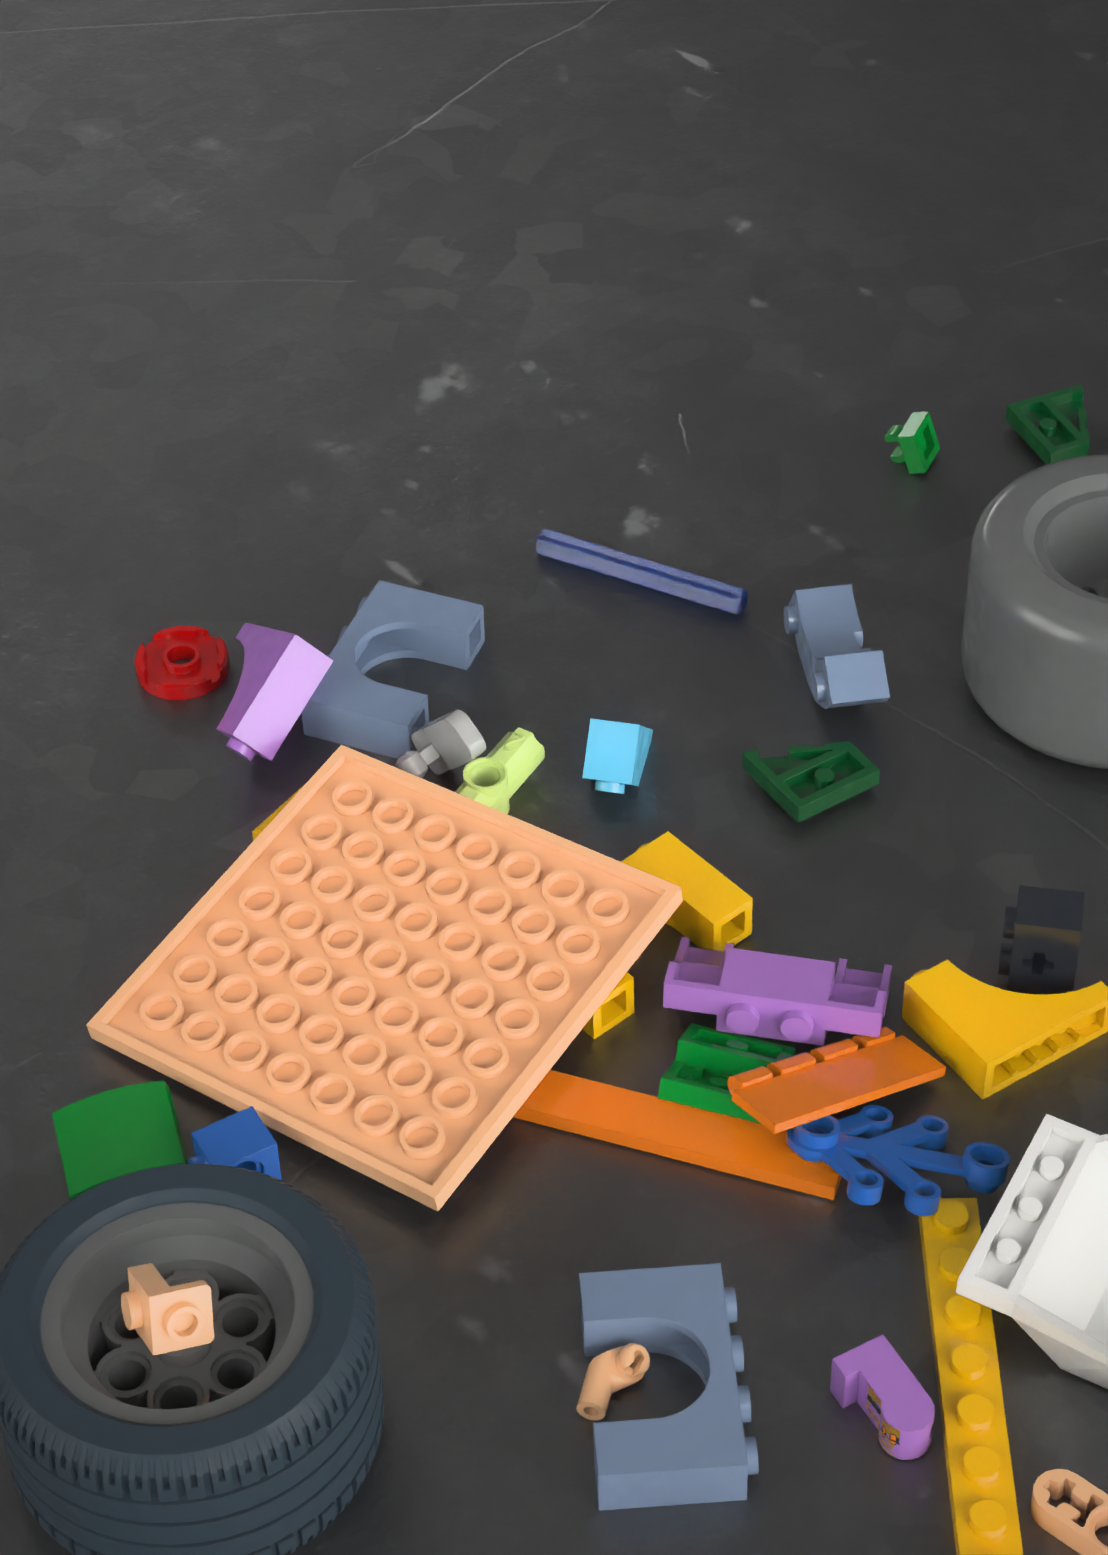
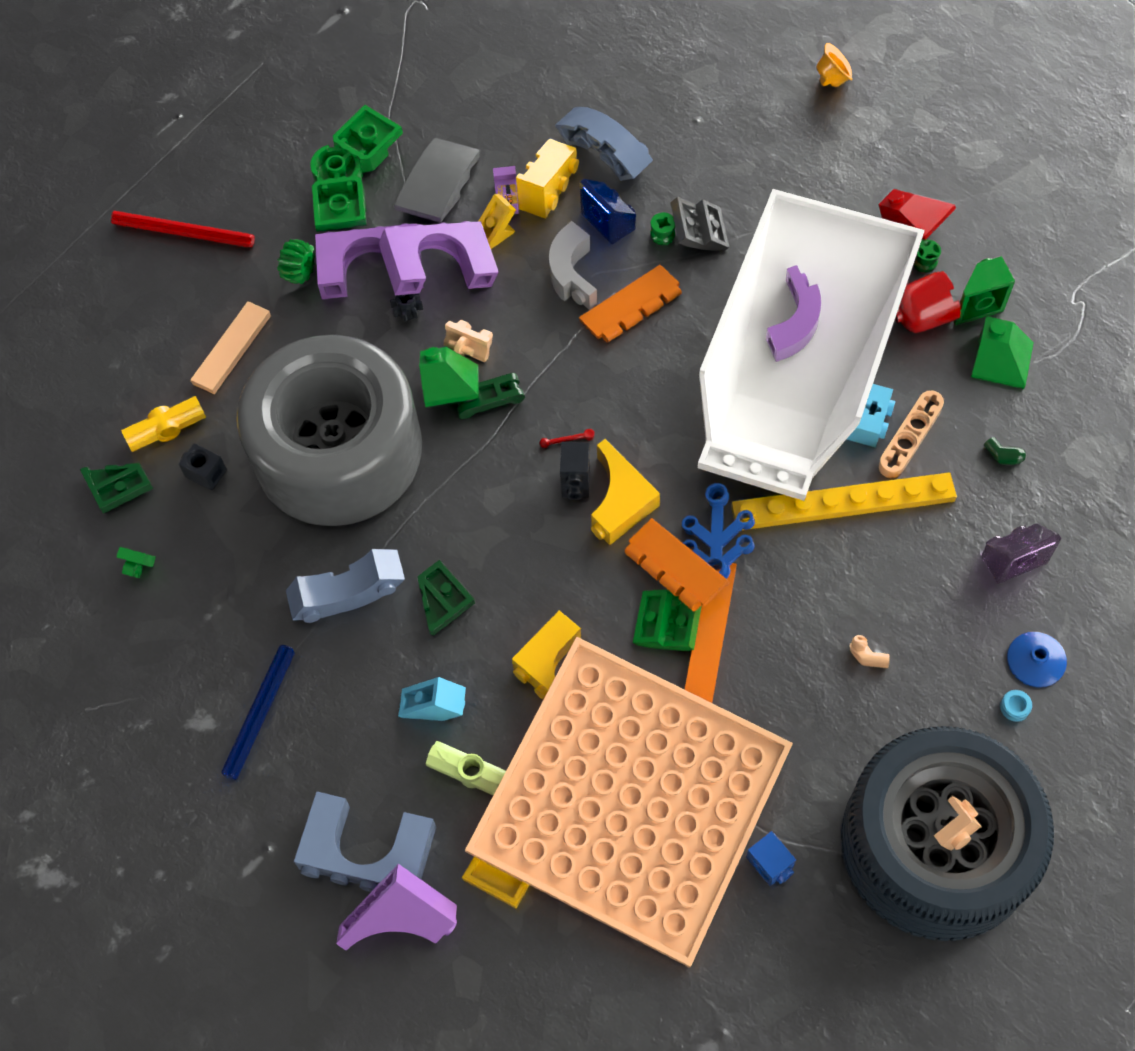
camera: 95 degrees left, 20 degrees up
green slope [52,1081,189,1199] -> none
red tile [134,626,230,700] -> none
light grey piece [395,709,486,778] -> none
sand blue arch [579,1263,759,1511] -> none
medium lavender bracket [663,937,893,1046] -> none
medium lavender leg [830,1334,934,1460] -> none

